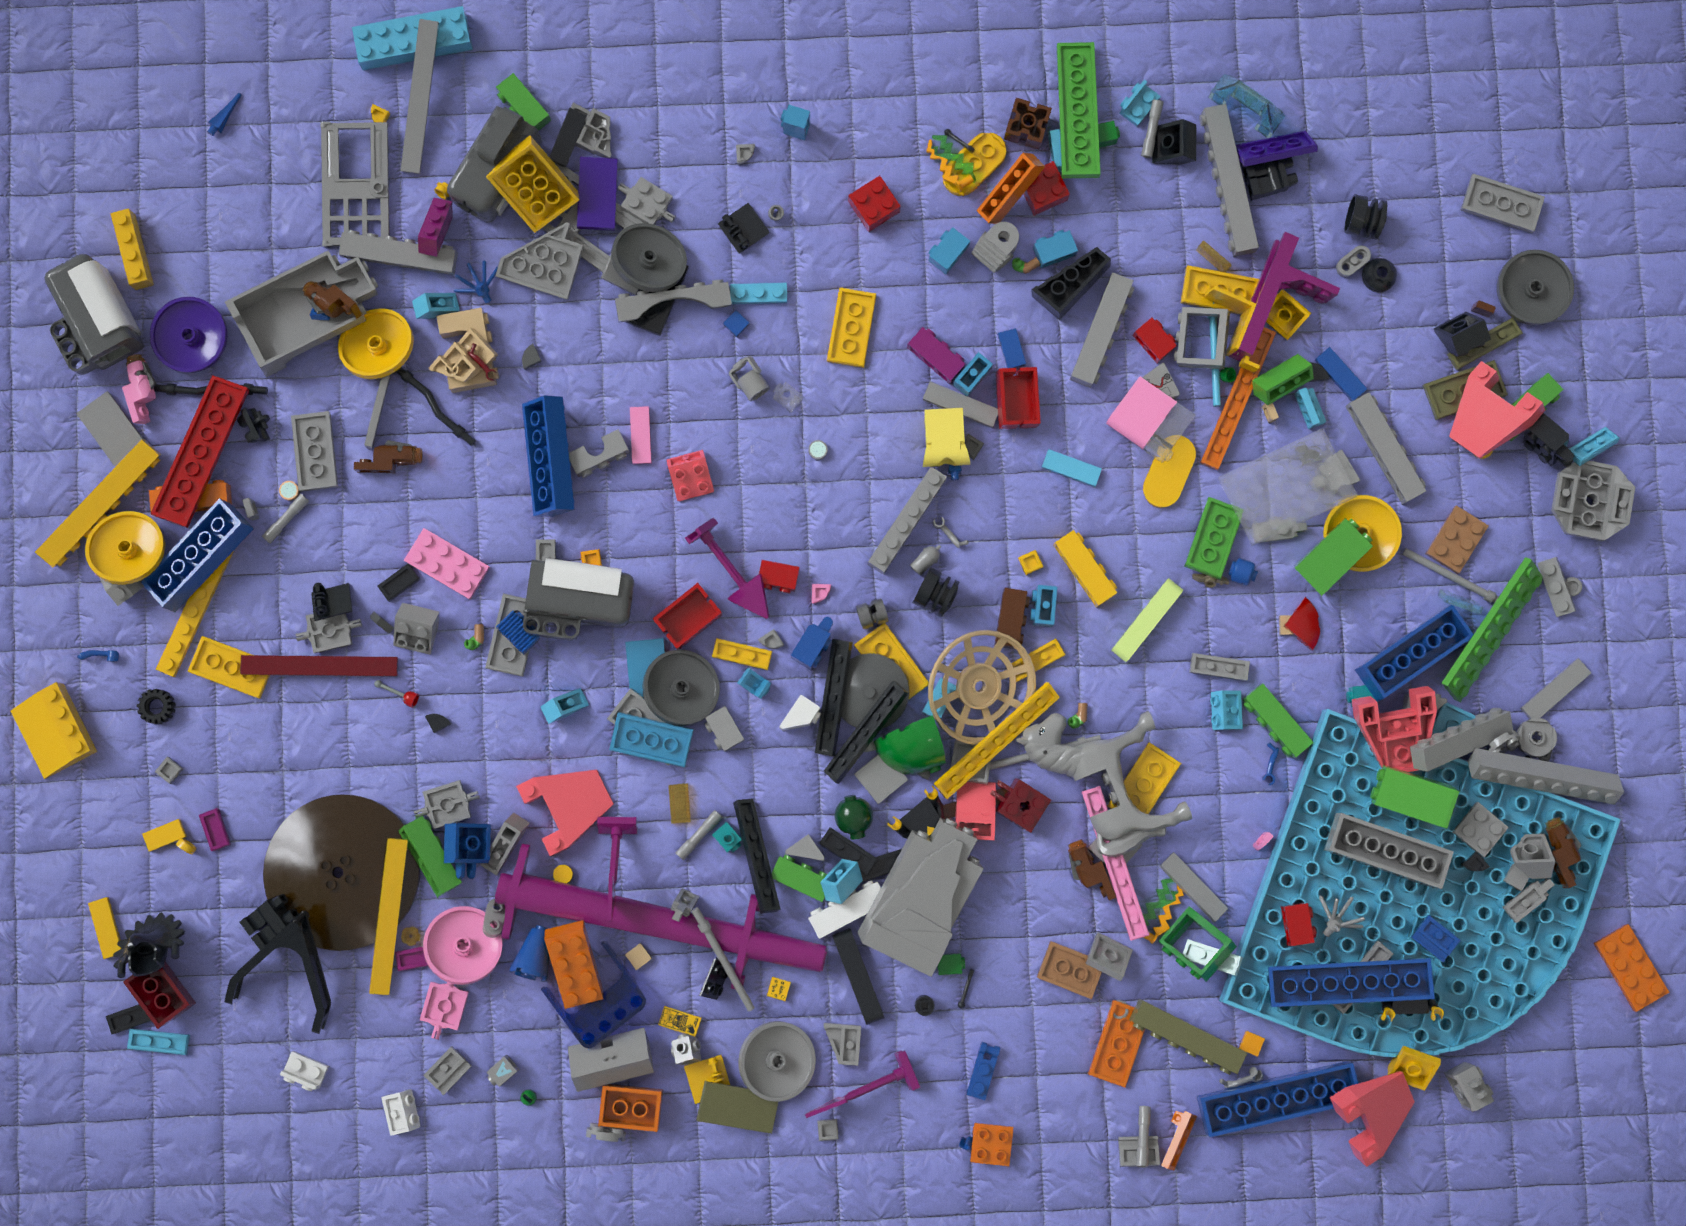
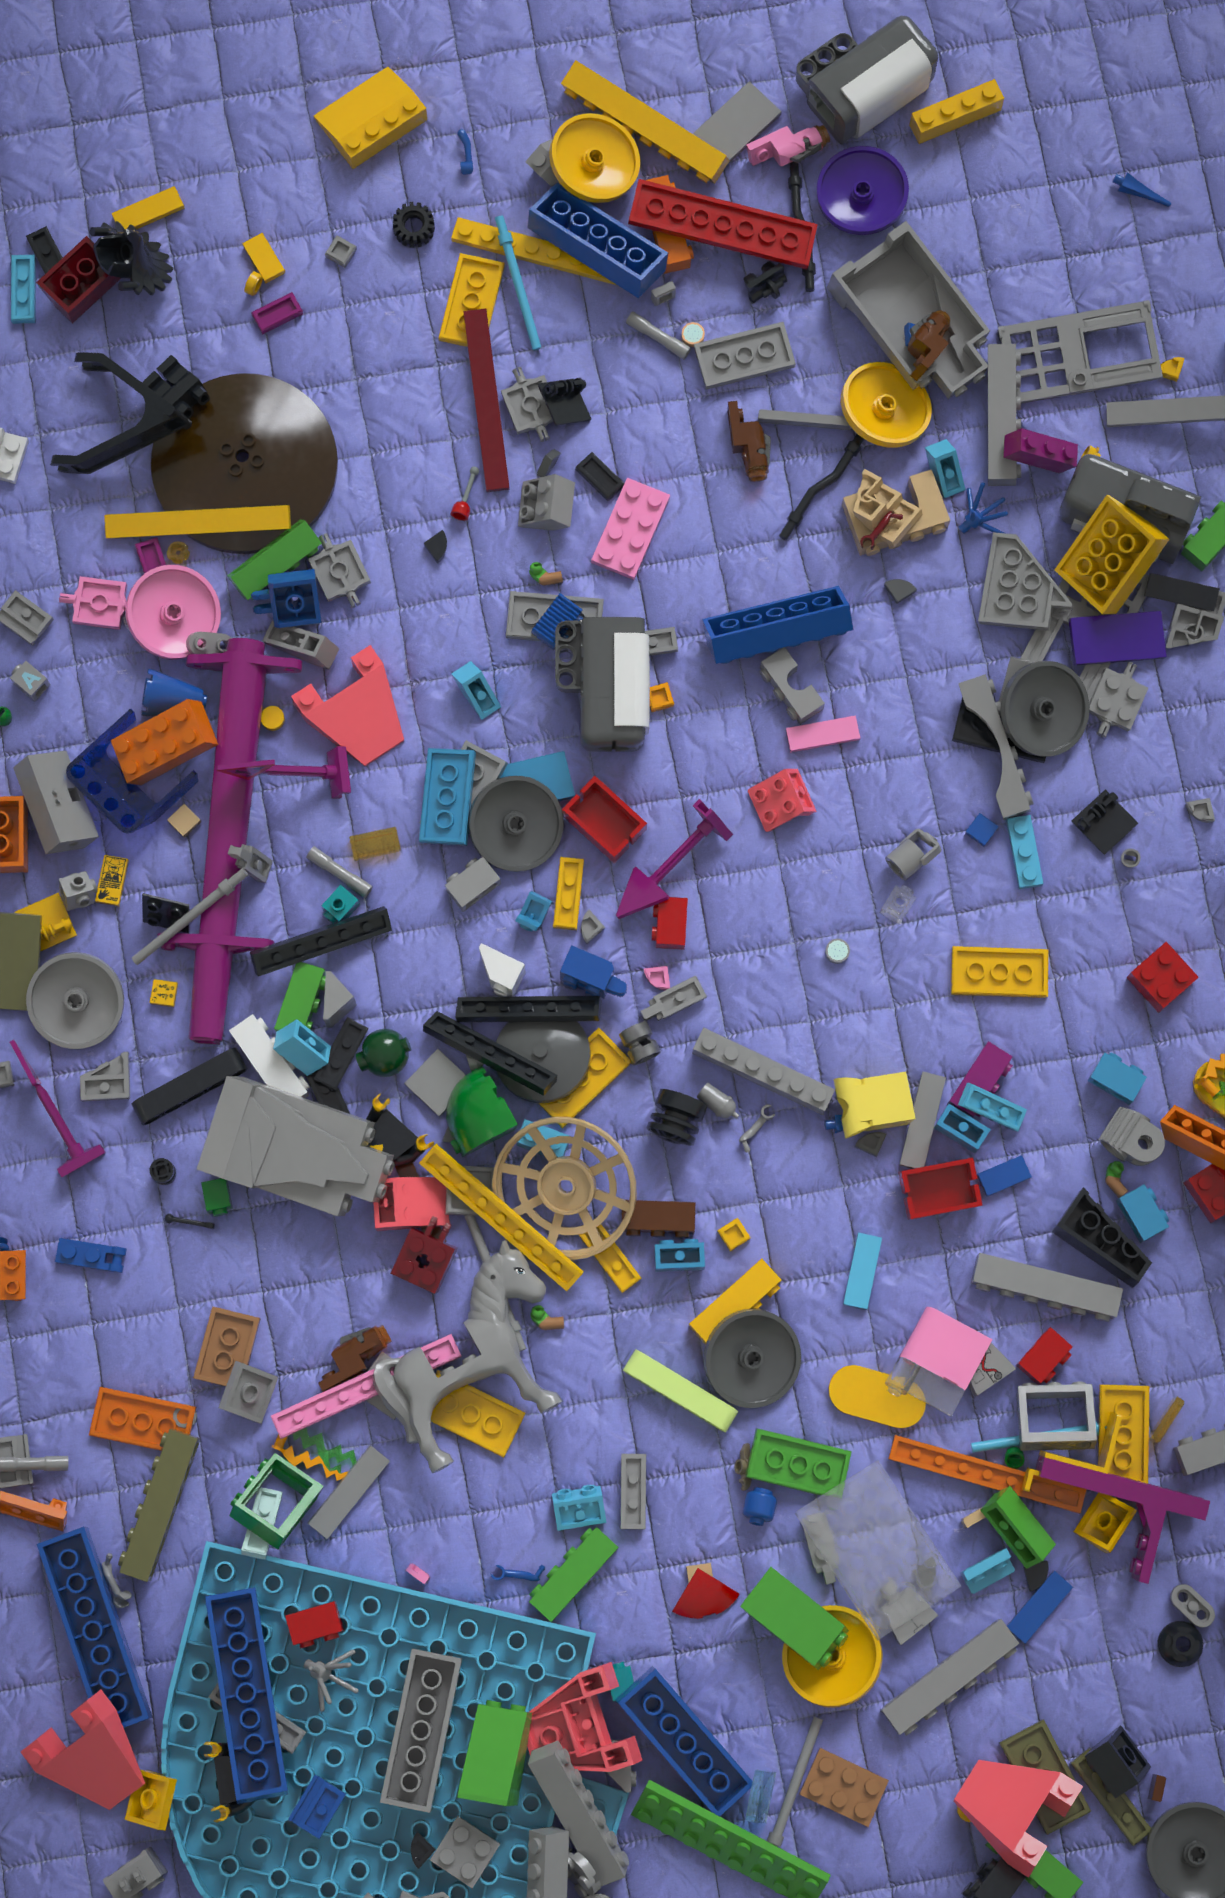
camera: 85 degrees right, 5 degrees down
light orange tile [1239,1031,1265,1057] -> none
none -> medium azure bar [495,215,542,351]
none -> light grey hinge [640,976,707,1021]
none -> dark grey dish [704,1309,801,1408]
none -> medium azure tile [958,1083,1027,1132]

